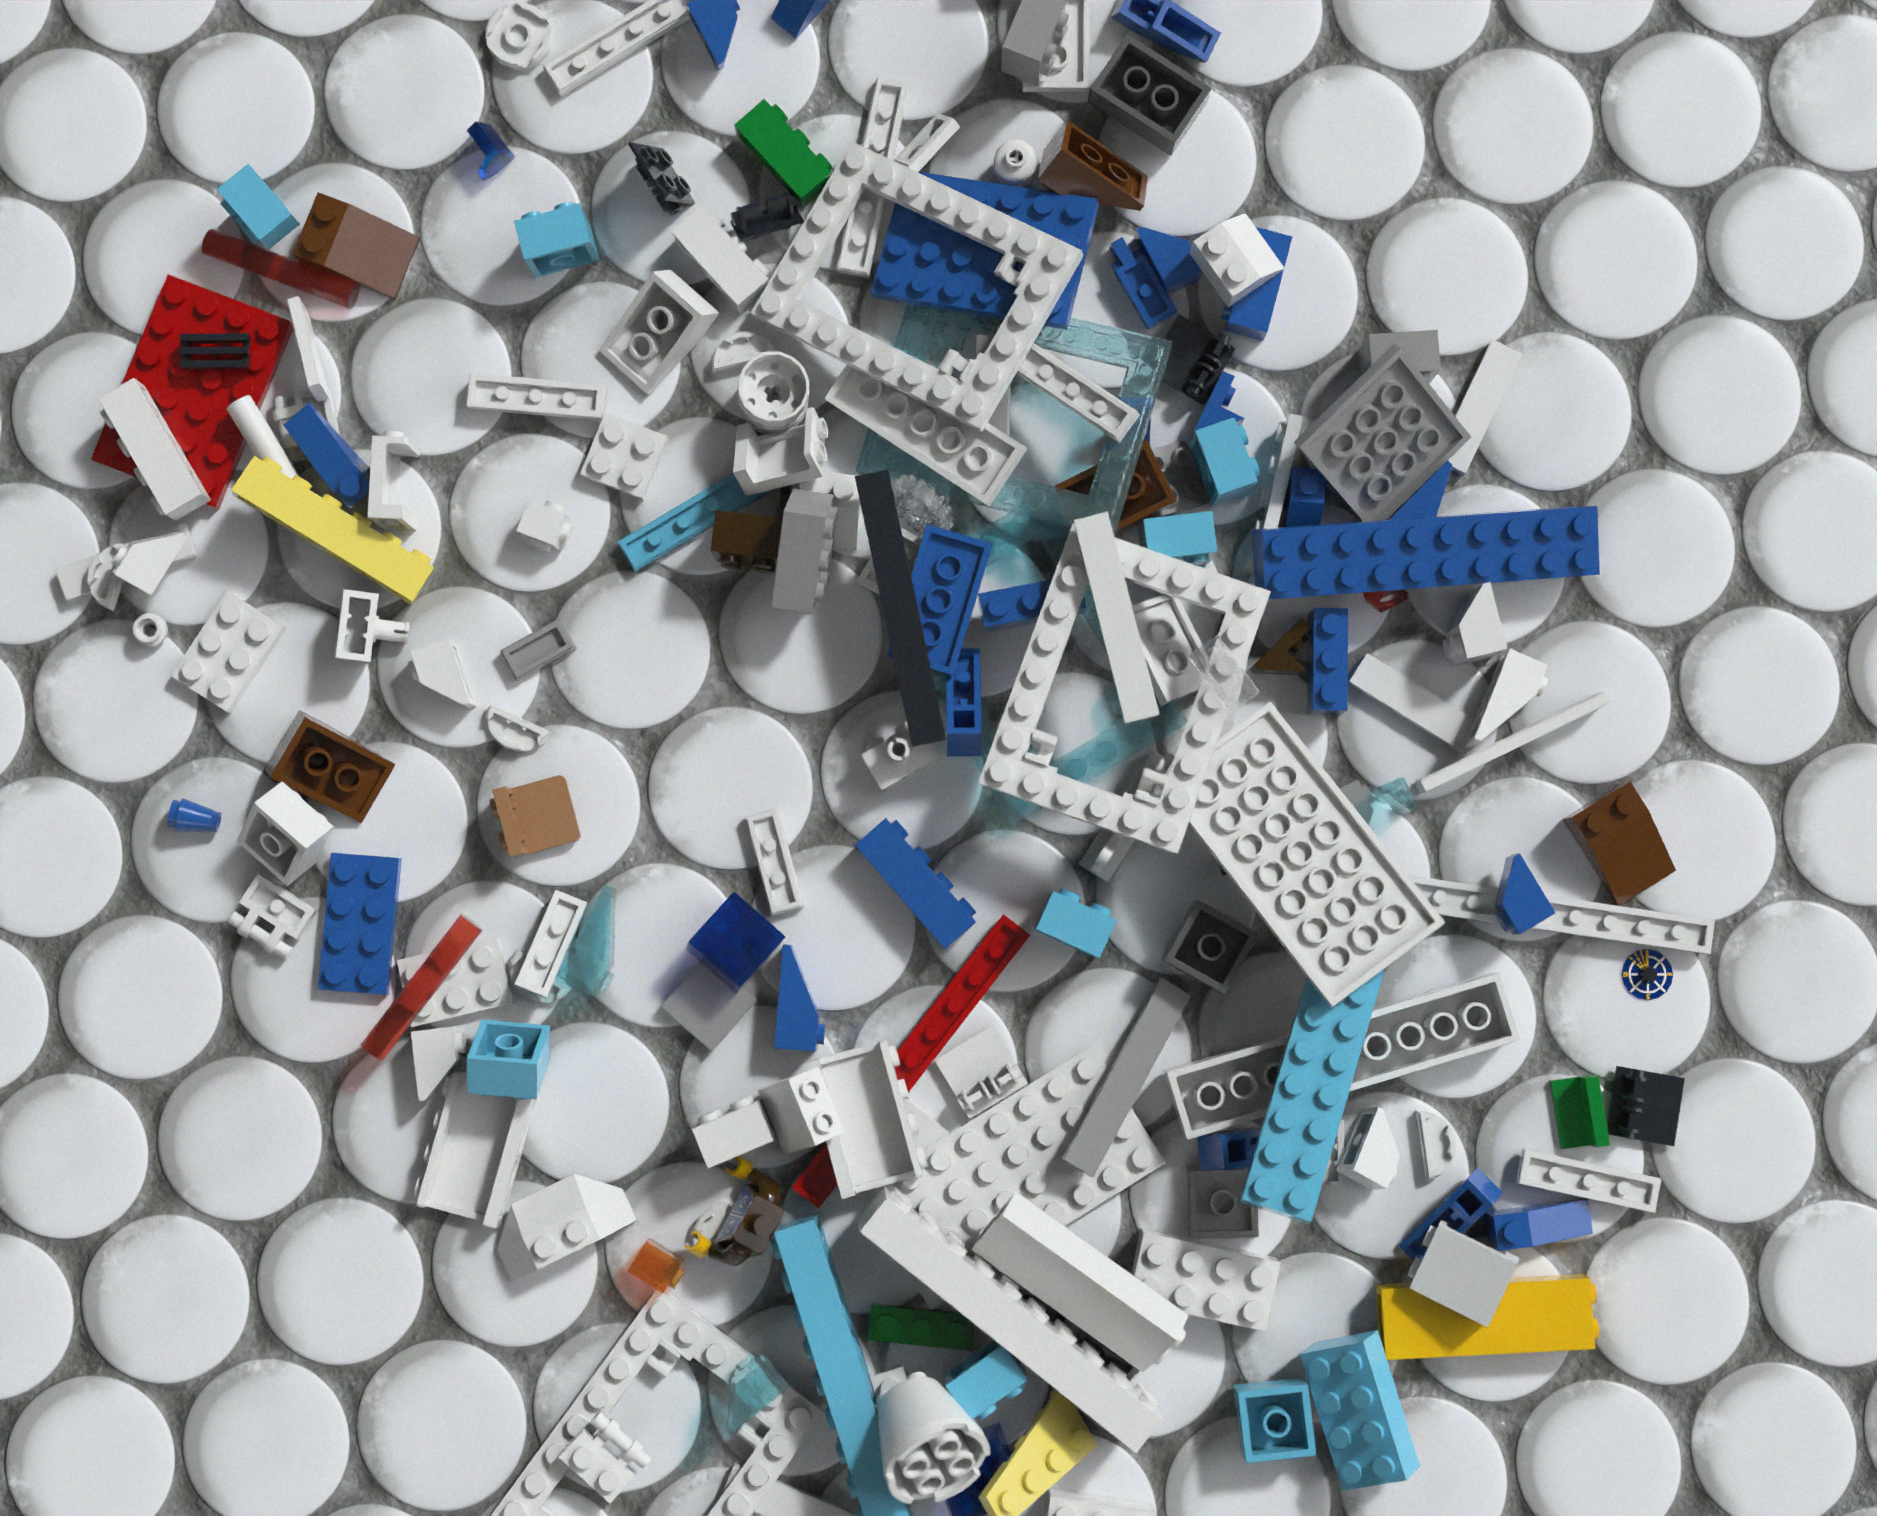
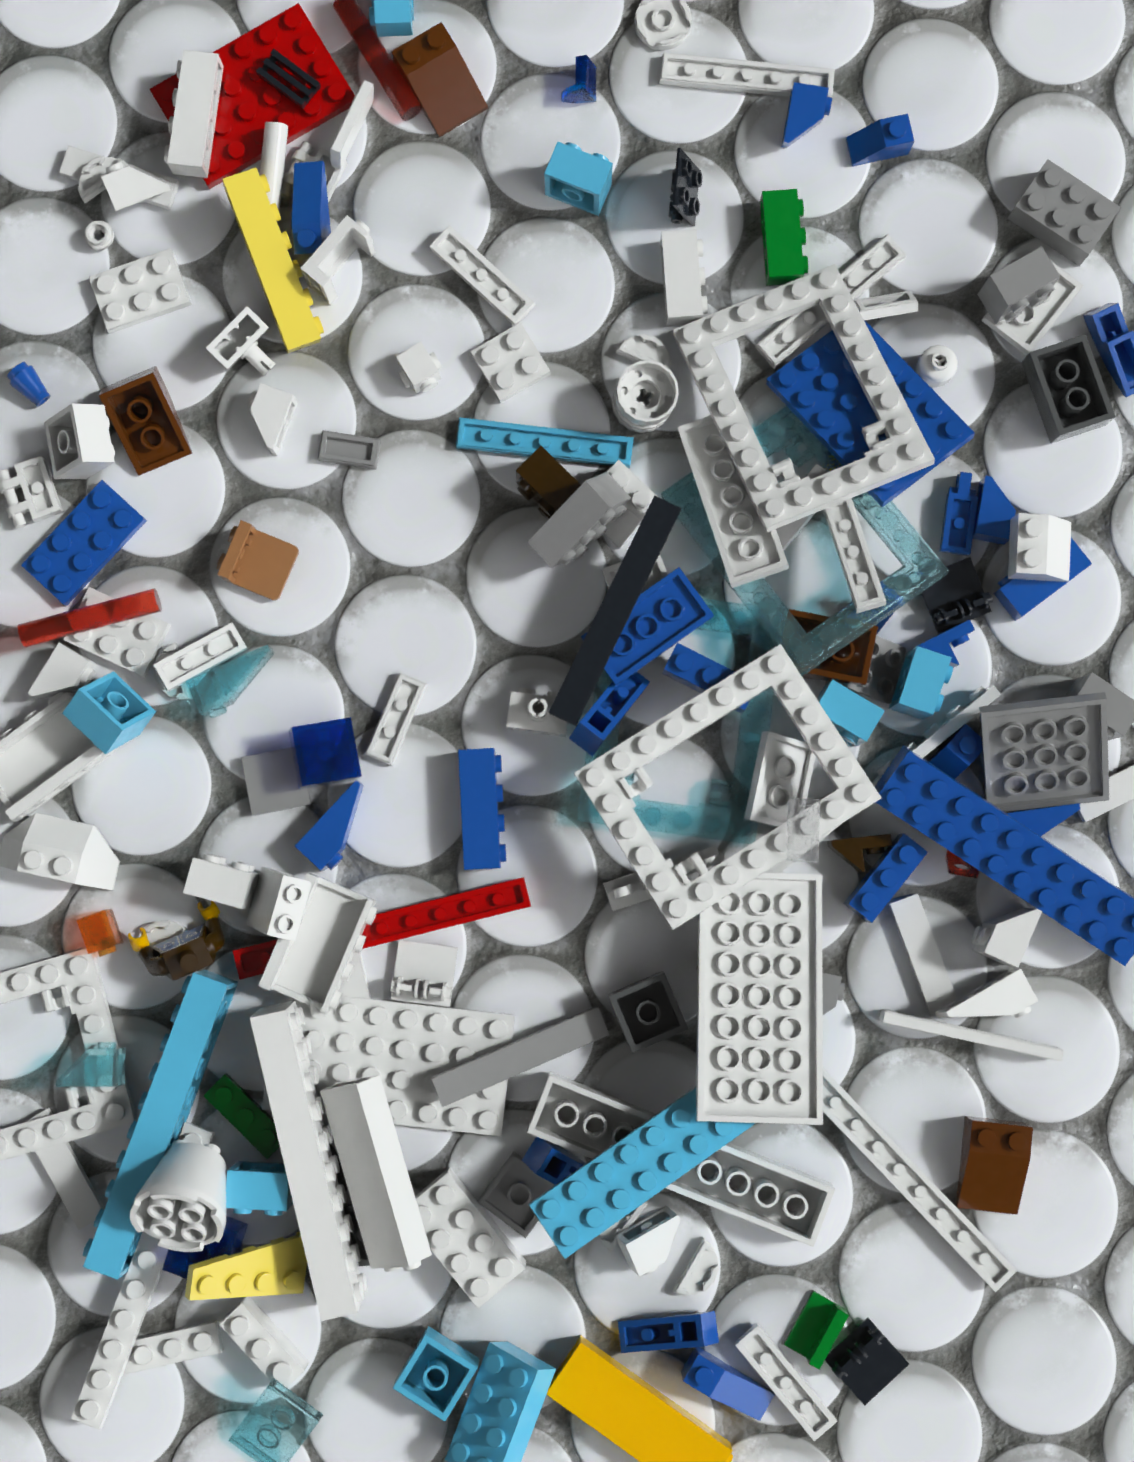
camera: 40 degrees right, 0 degrees up
white tile [486,703,552,752] -> none
white slope [599,269,719,394] -> none
black hinge [730,192,804,242] -> none
white panel [733,407,828,496] -> none
clear gear [892,474,955,534] -> none
medium azure brick [1034,888,1117,958] -> none
reddish brown slope [1038,120,1148,211] -> none
white tile [1074,511,1160,724] -> none
clear light blue slope [1370,777,1417,815] -> none
white panel [1407,1220,1519,1327] -> none
blue slope [1494,853,1555,935] -> none
clear blue piece [1621,949,1673,1000] -> none

